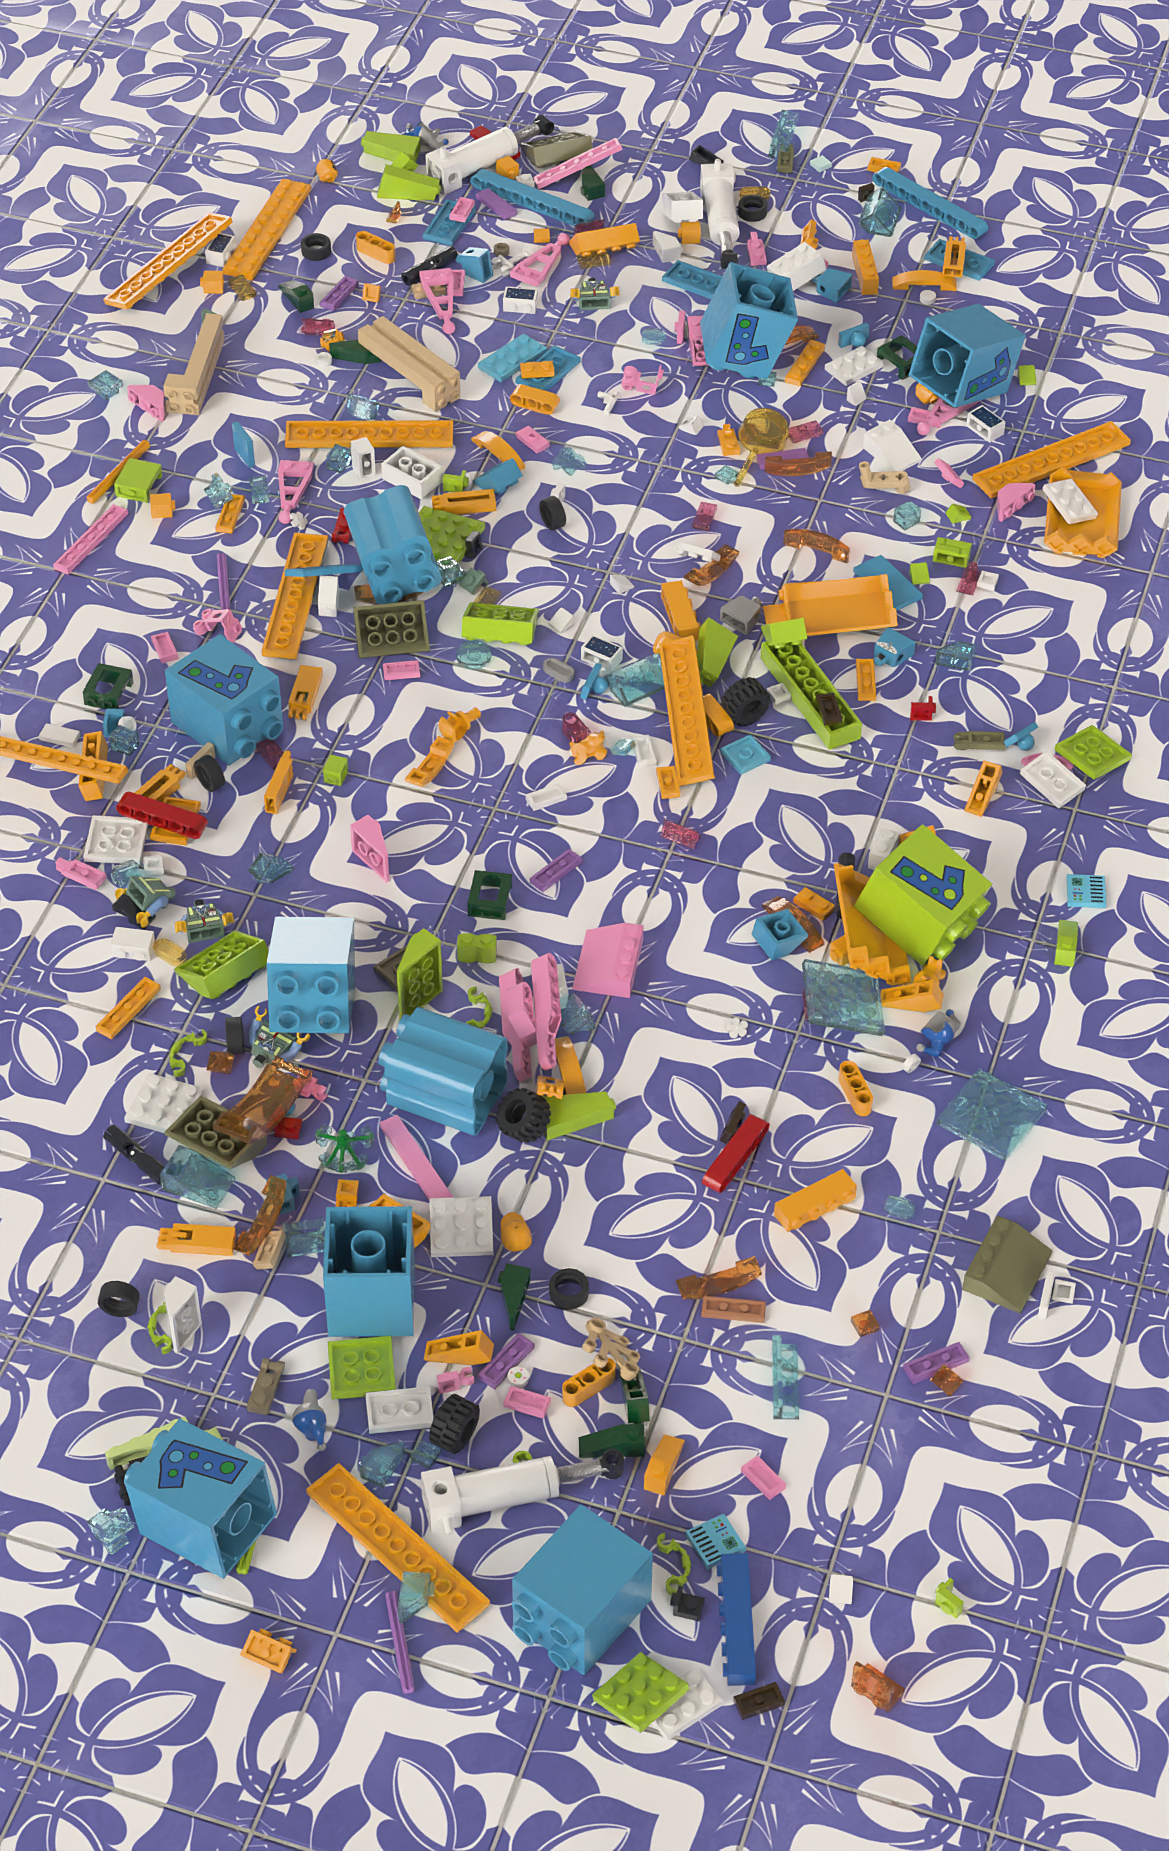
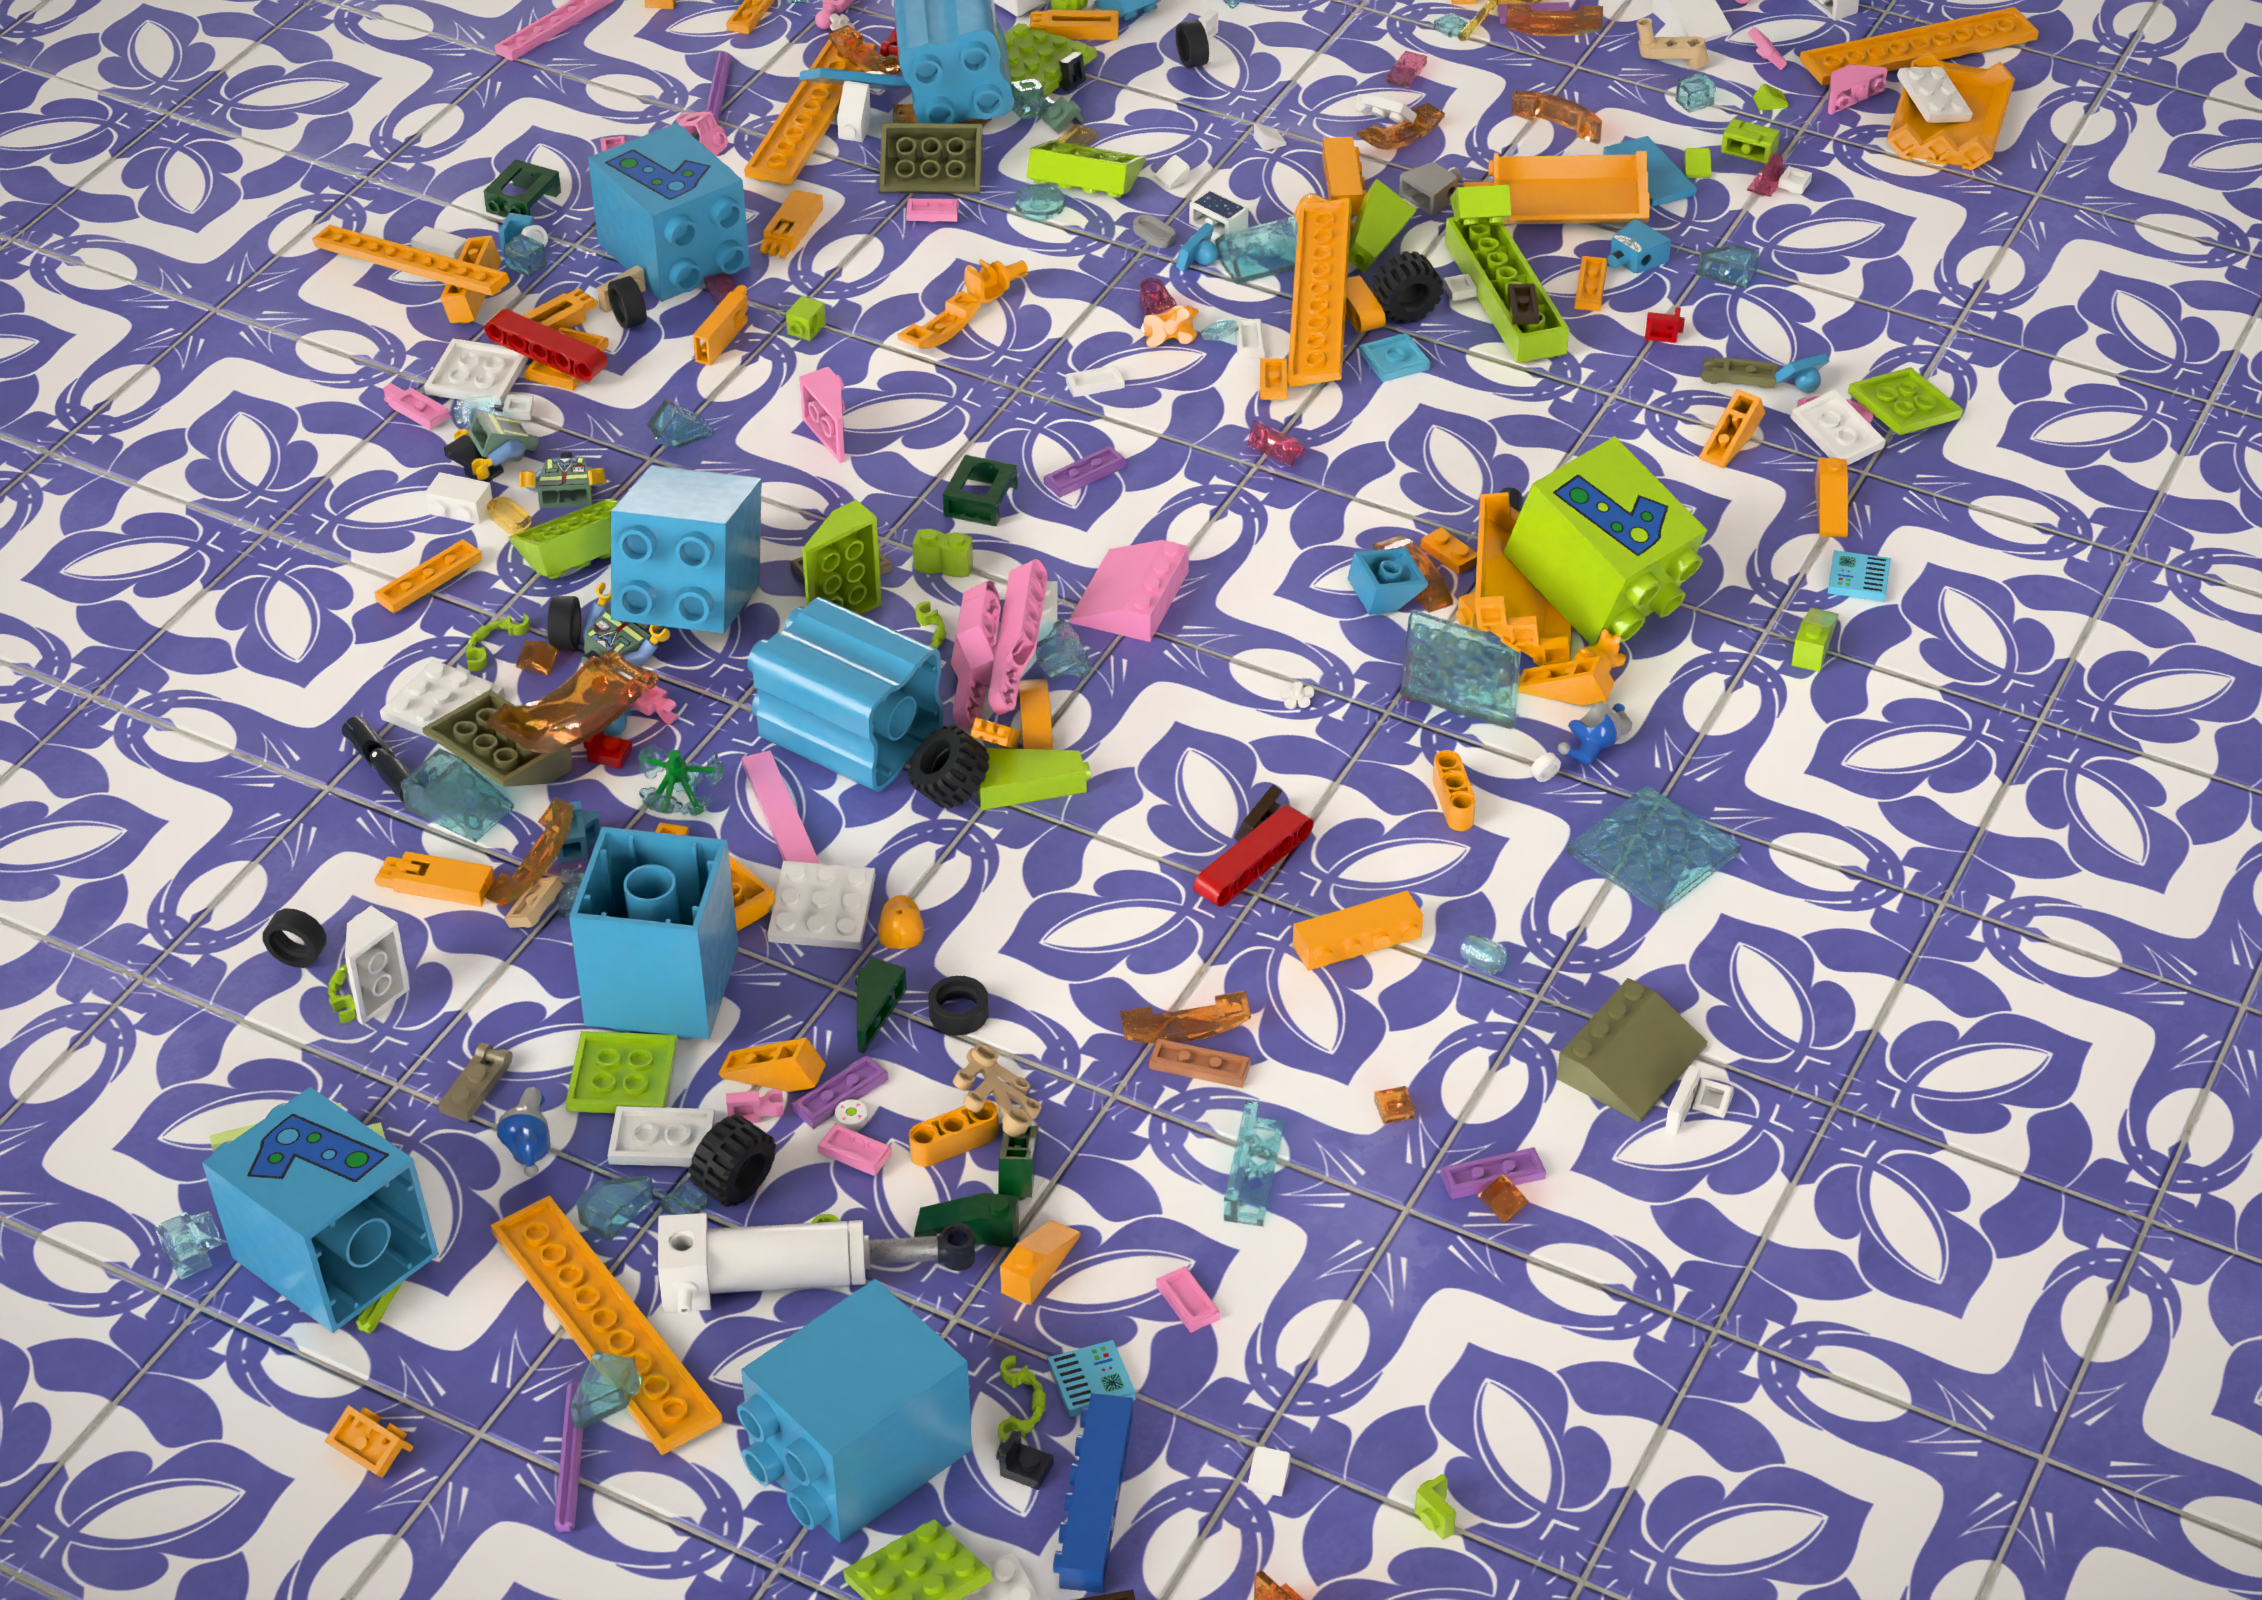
camera: 10 degrees right, 5 degrees down
none -> clear orange slope [828,25,901,75]
none -> light orange slope [1814,457,1848,537]

